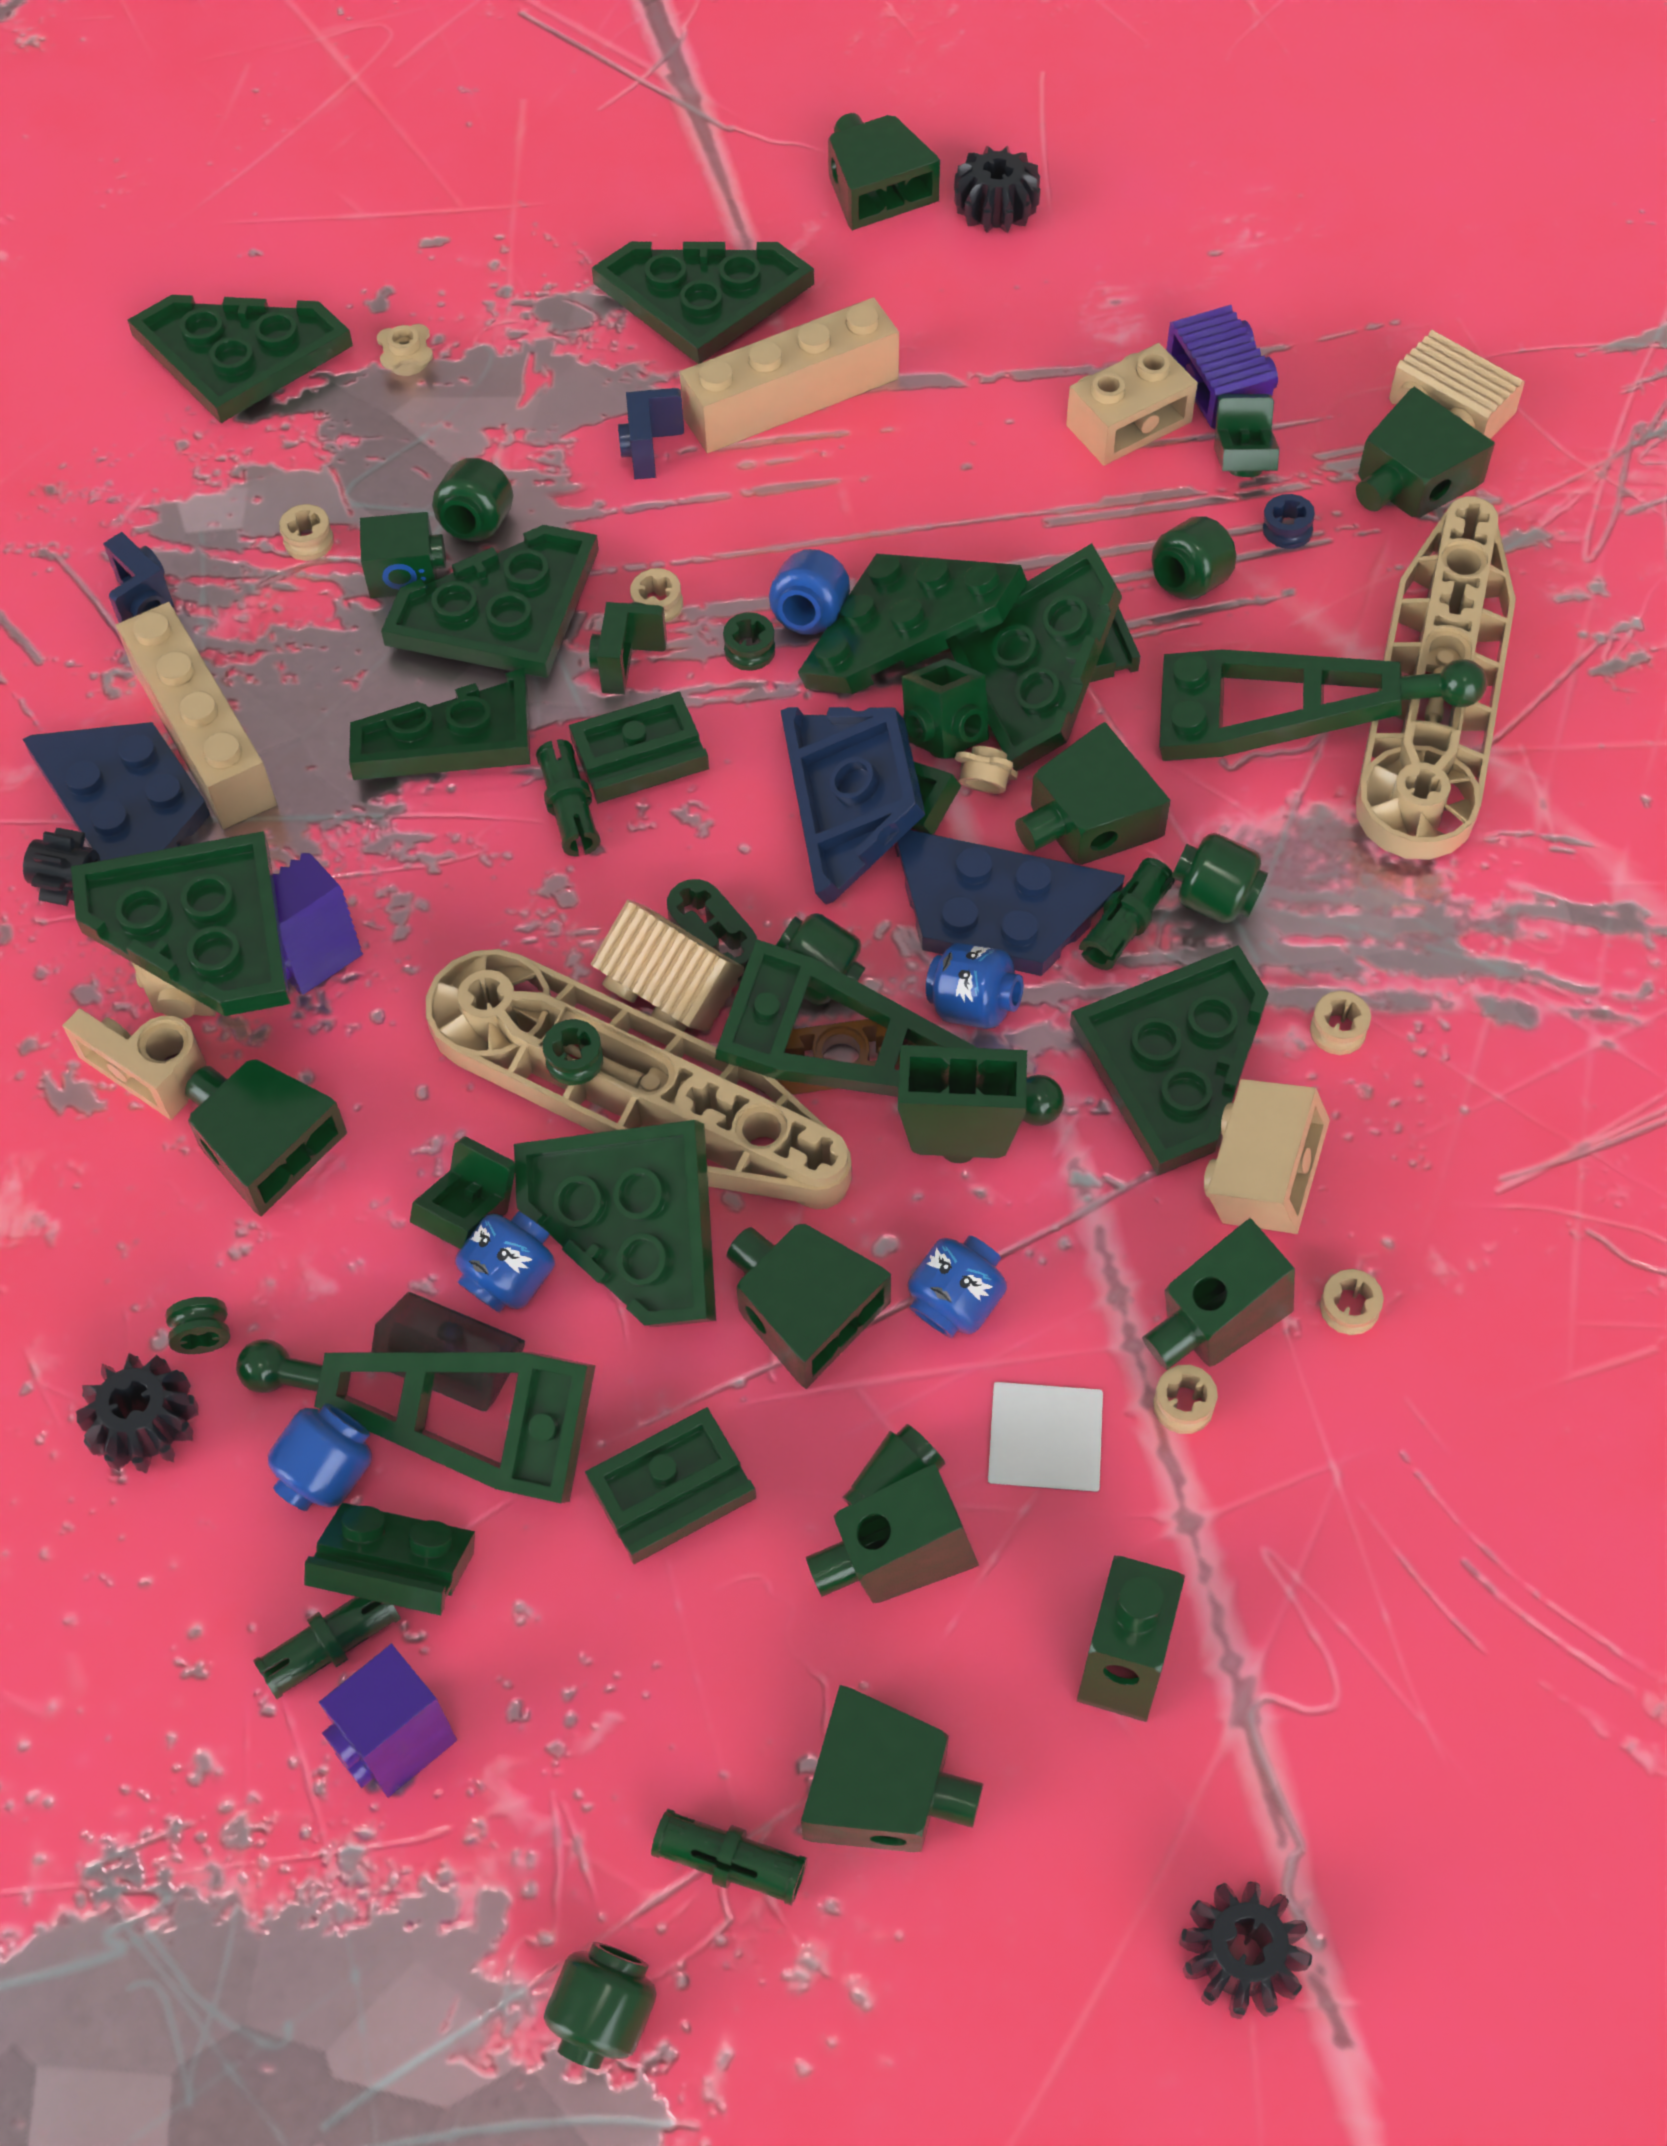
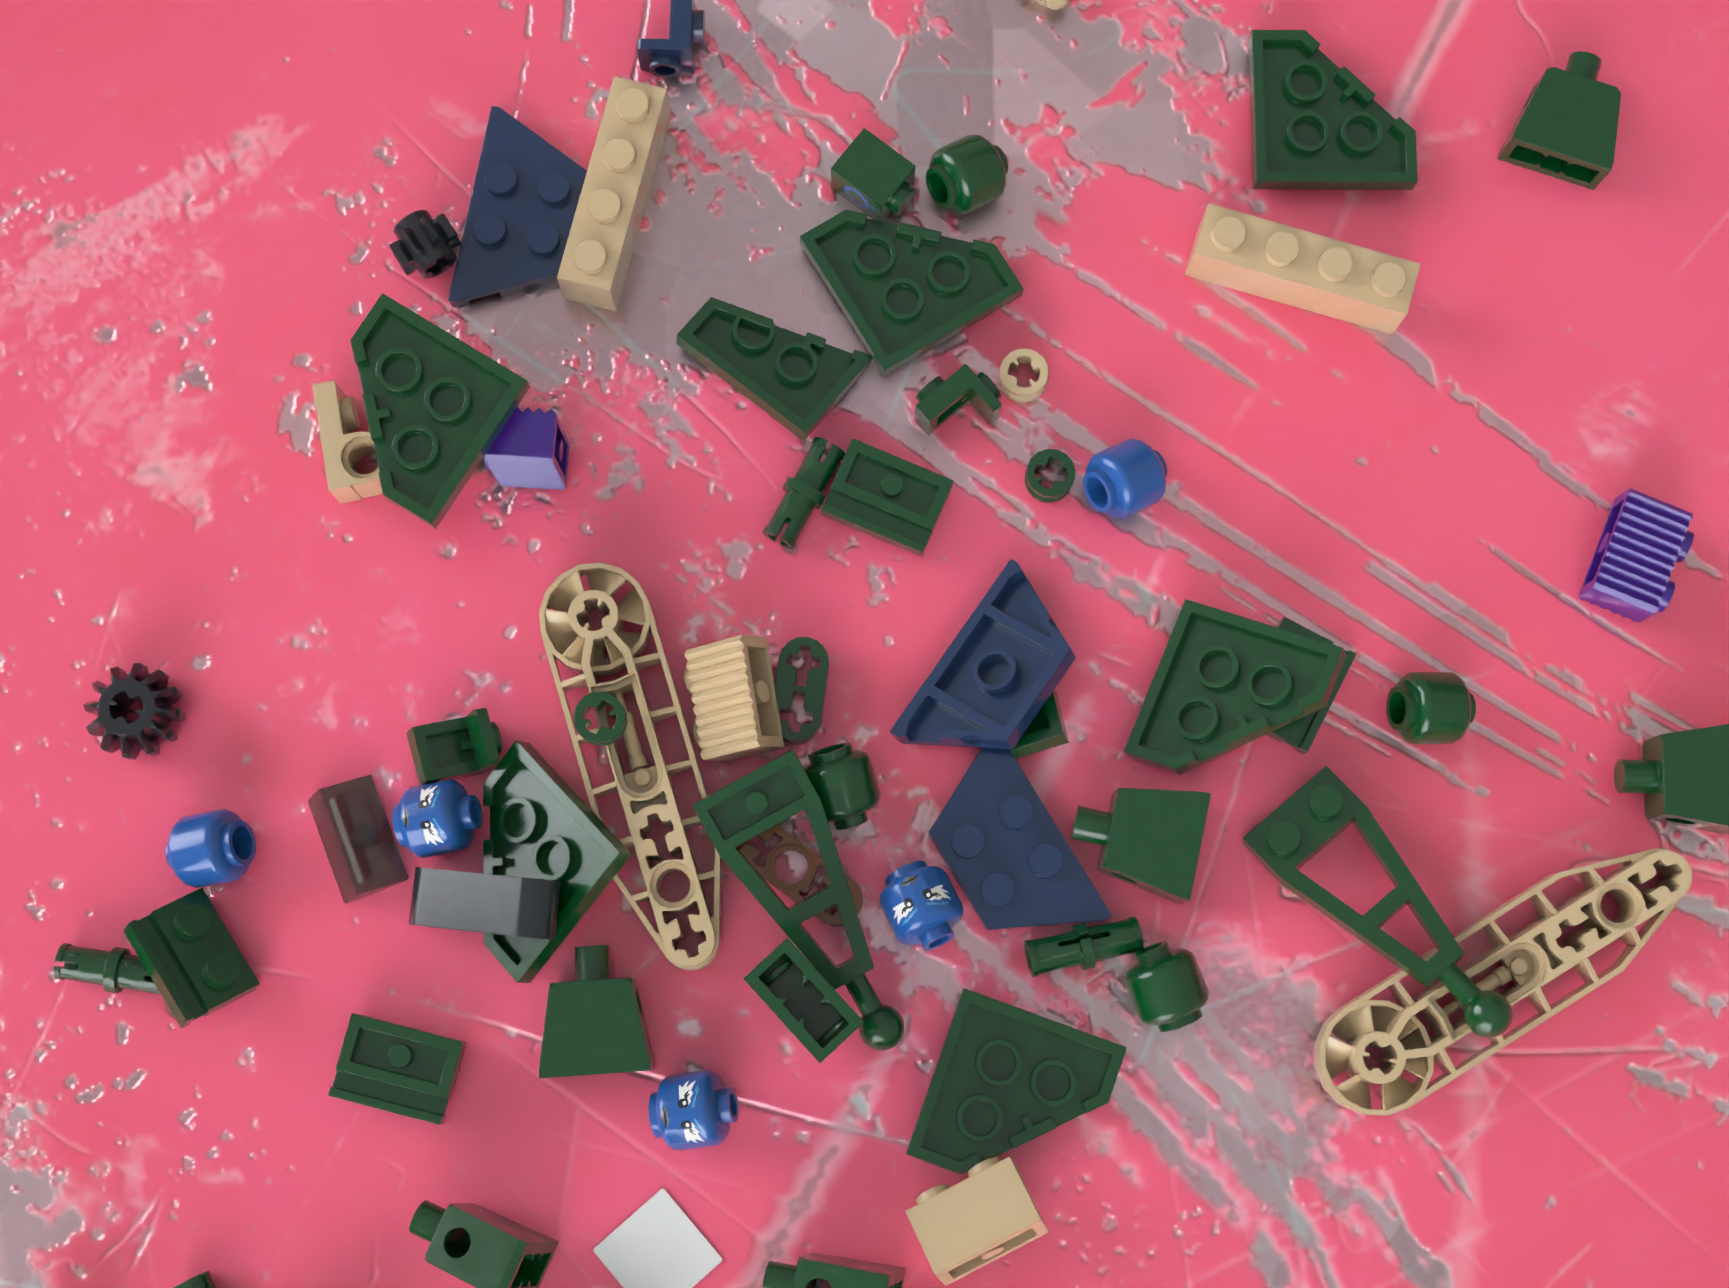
camera: 40 degrees right, 20 degrees up
dark green bush [165,1297,231,1354] -> none
dark green torso [185,1059,347,1217] -> none
dark green plate [236,1339,596,1503] -> none
tan bush [279,504,334,561] -> none
dark purple brick [319,1643,457,1798] -> none
dark blue bracket [618,388,684,480] -> none
dark green plate [798,553,1028,694] -> none
dark green cone [842,1424,945,1505] -> none
dark green brick [902,658,989,759] -> none
black gear [954,146,1041,233] -> none
tan plate [955,746,1018,793] -> none
tan brick [1066,343,1198,466] -> none
bracket [1214,394,1280,477] -> none
dark blue bush [1263,494,1315,549] -> none
tan bush [1310,991,1371,1055] -> none
none -> beam [409,867,561,940]

